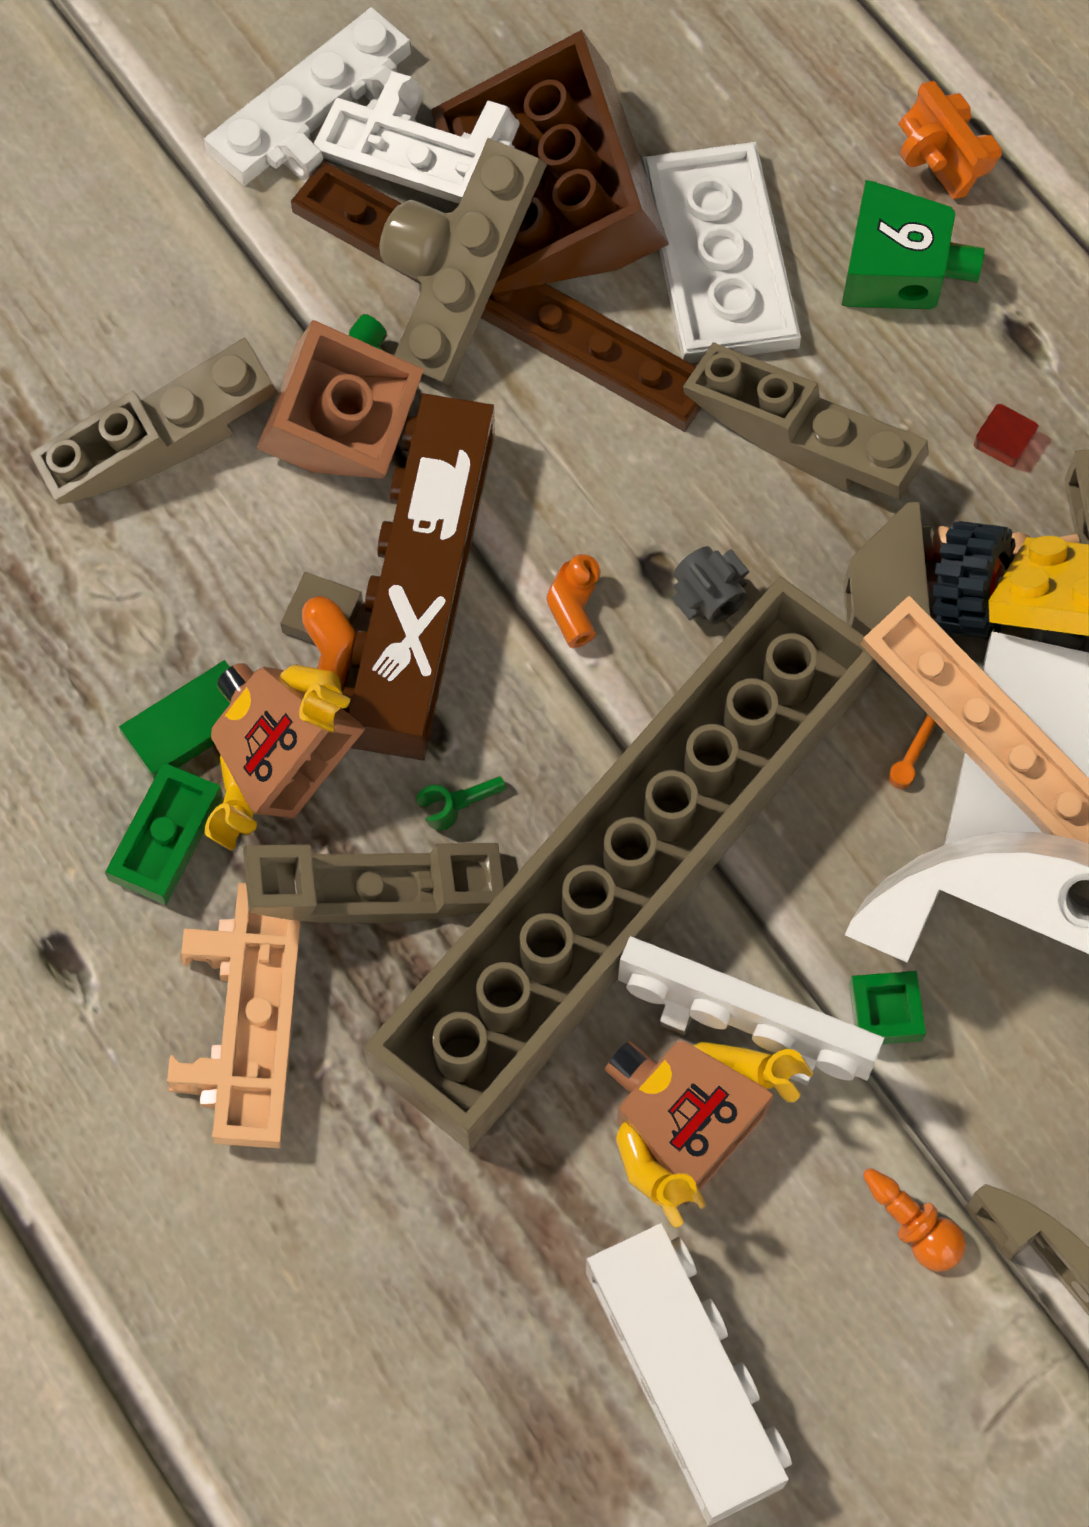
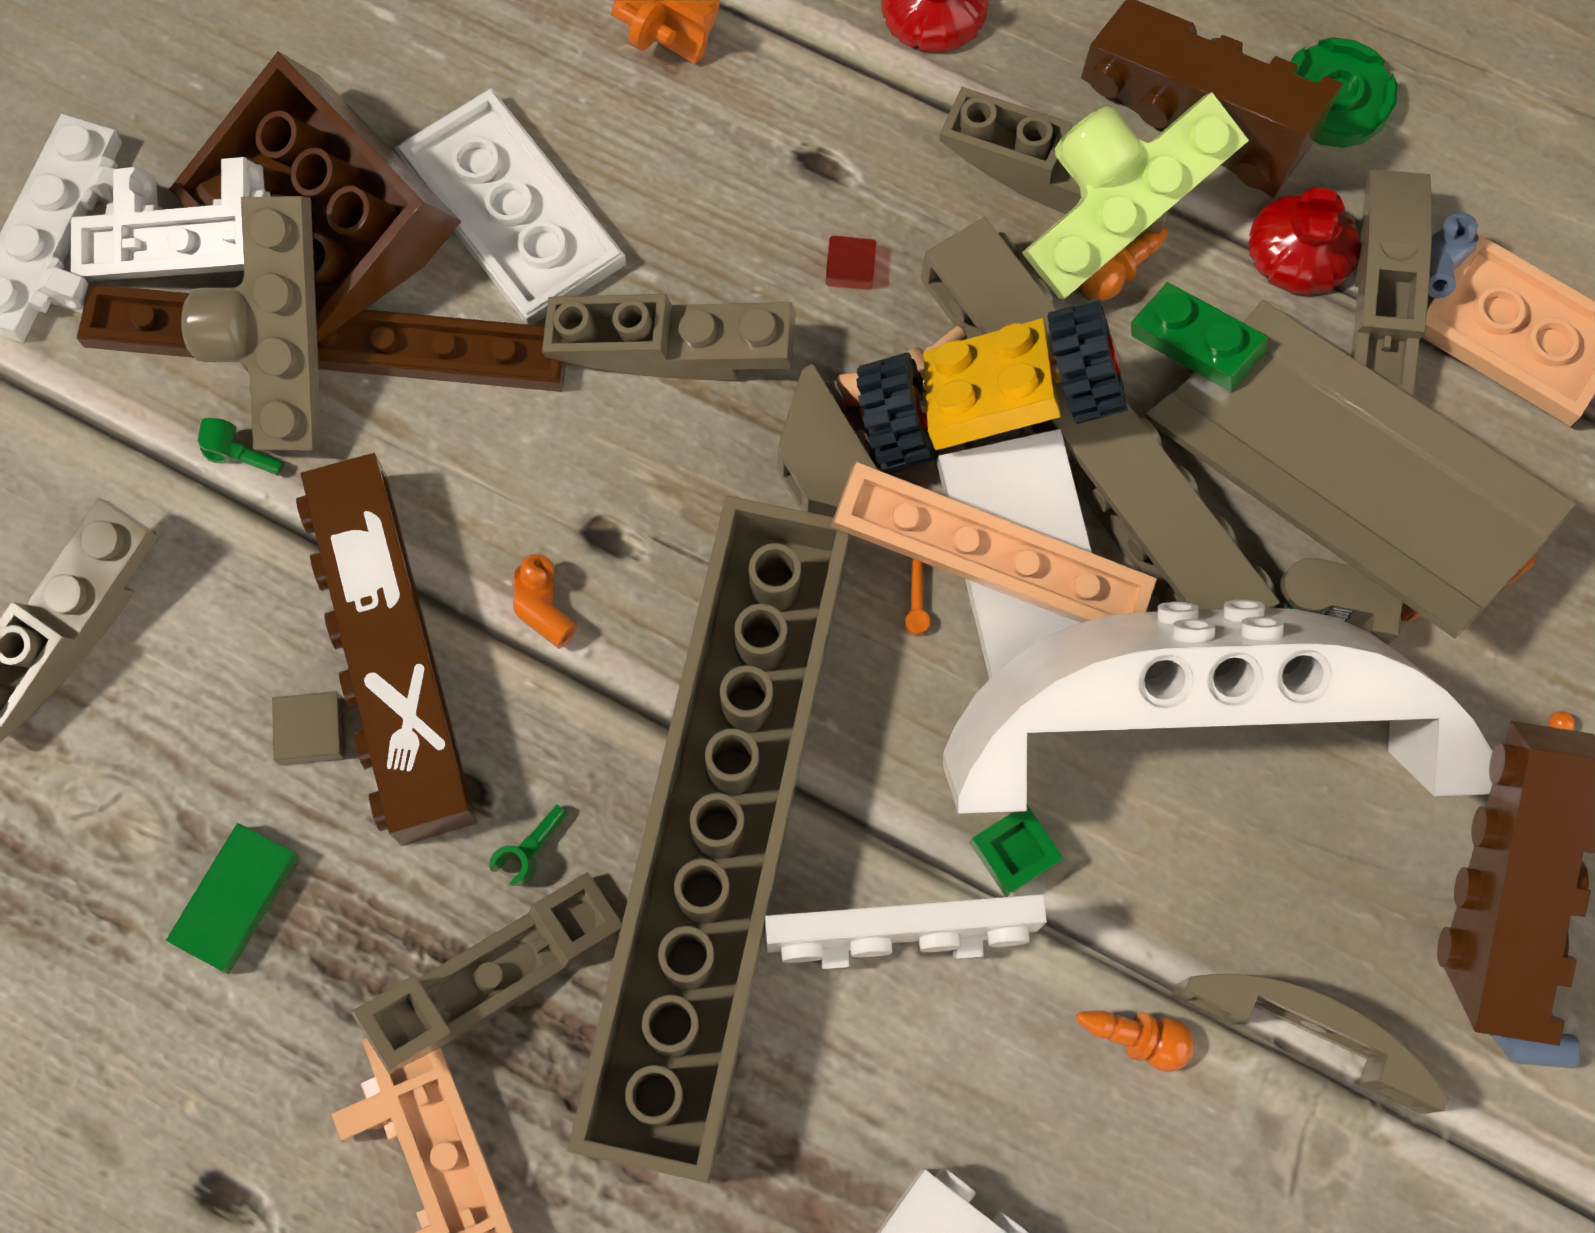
camera: 30 degrees left, 5 degrees up
green plate [105,762,223,905] -> none
torso [204,663,365,851] -> none
nougat slope [256,320,424,479] -> none
orange arm [302,596,356,690] -> none
torso [604,1040,813,1228] -> none
dark grey gear [672,546,750,624] -> none
green torso [841,180,985,310] -> none

